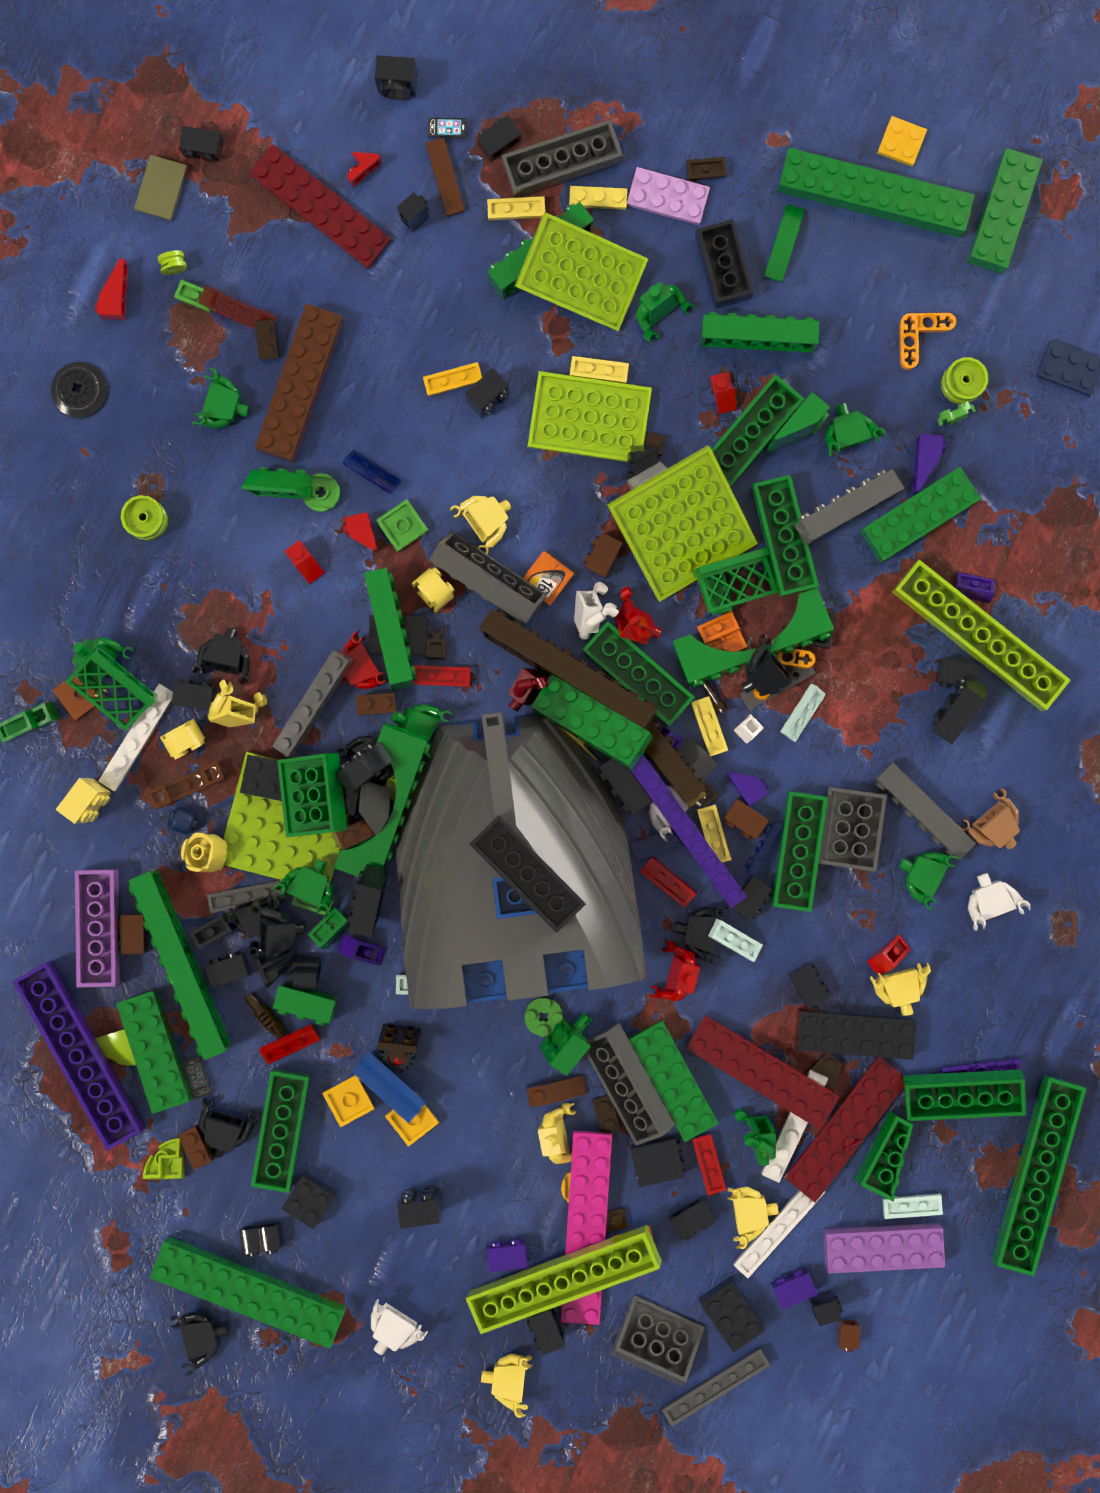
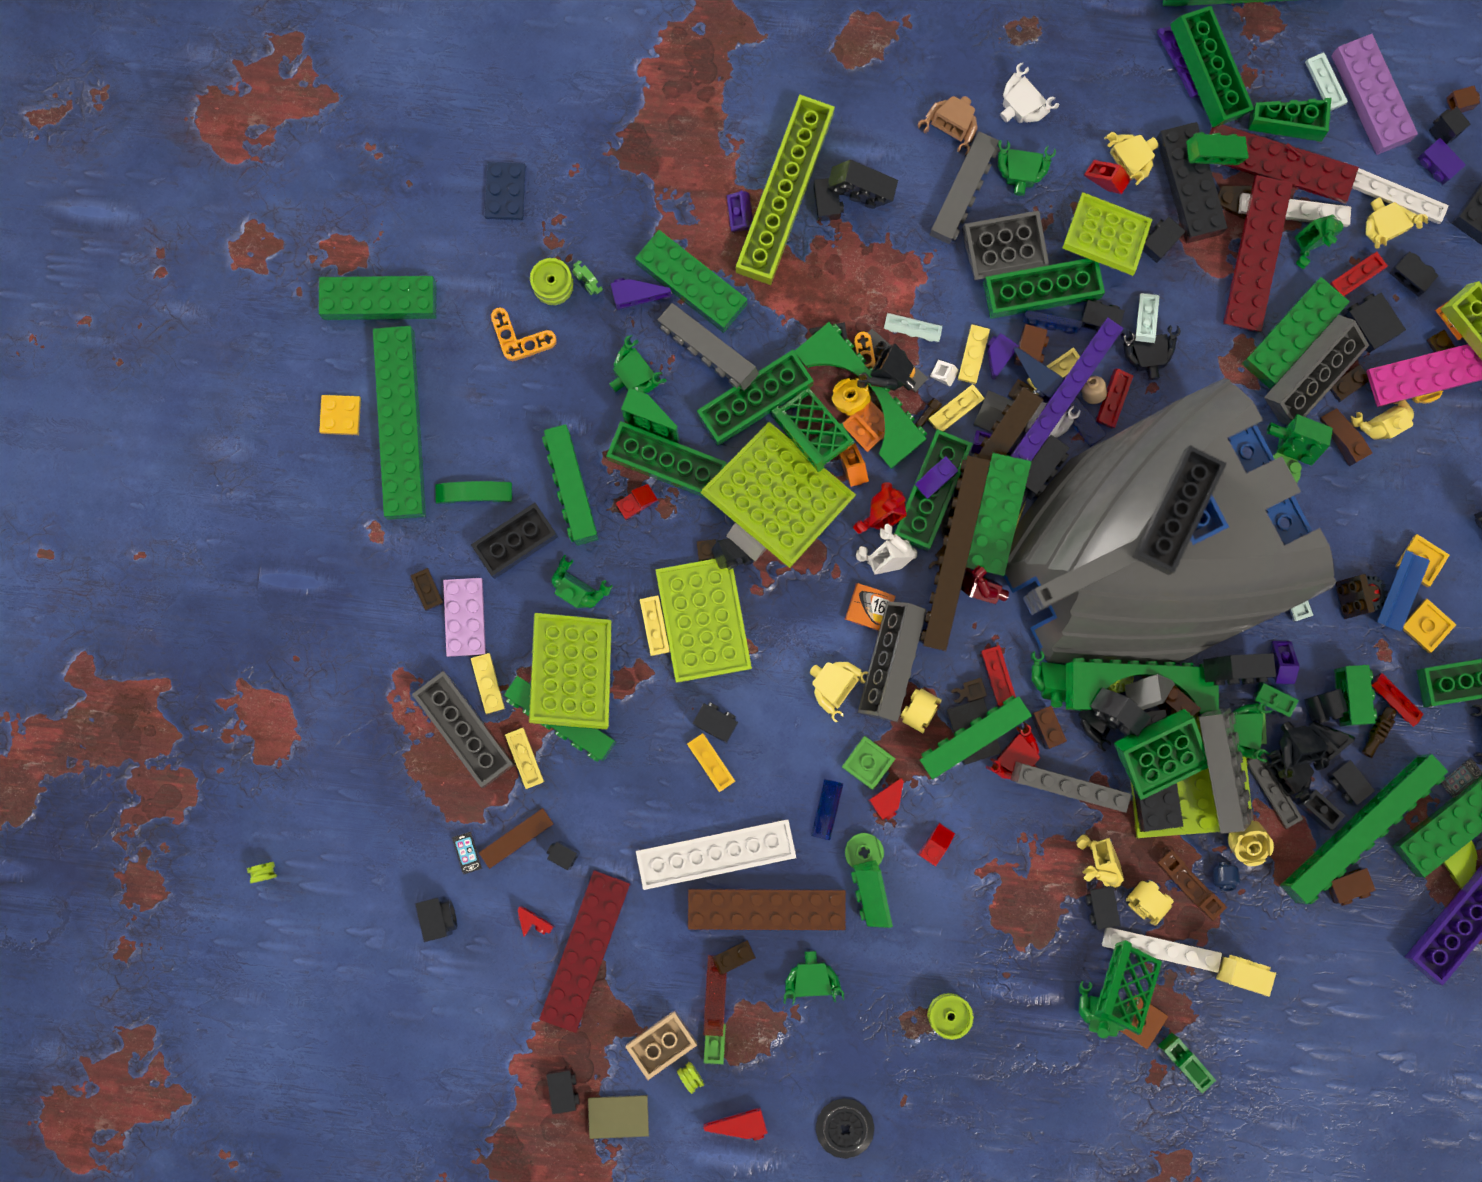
camera: 115 degrees left, 5 degrees down
medium lavender brick [75,869,121,987] -> none
black torso [192,628,251,685] -> none
black brick [477,115,521,162] -> none
reddish brown brick [583,532,623,579] -> none
red torso [649,941,700,1001] -> none
none -> tan brick [626,1010,697,1080]
none -> white plate [636,820,796,890]
none -> yellow plate [832,378,871,416]
none -> orange slope [839,443,869,487]
none -> dark purple slope [915,457,959,499]
none -> light yellow plate [957,325,990,384]
none -> dark blue slope [1013,346,1064,398]
none -> lime plate [1062,192,1152,276]
none -> tan head [1081,376,1107,404]
none -> green brick [1186,132,1248,165]
none -> dark grey brick [1199,708,1254,834]

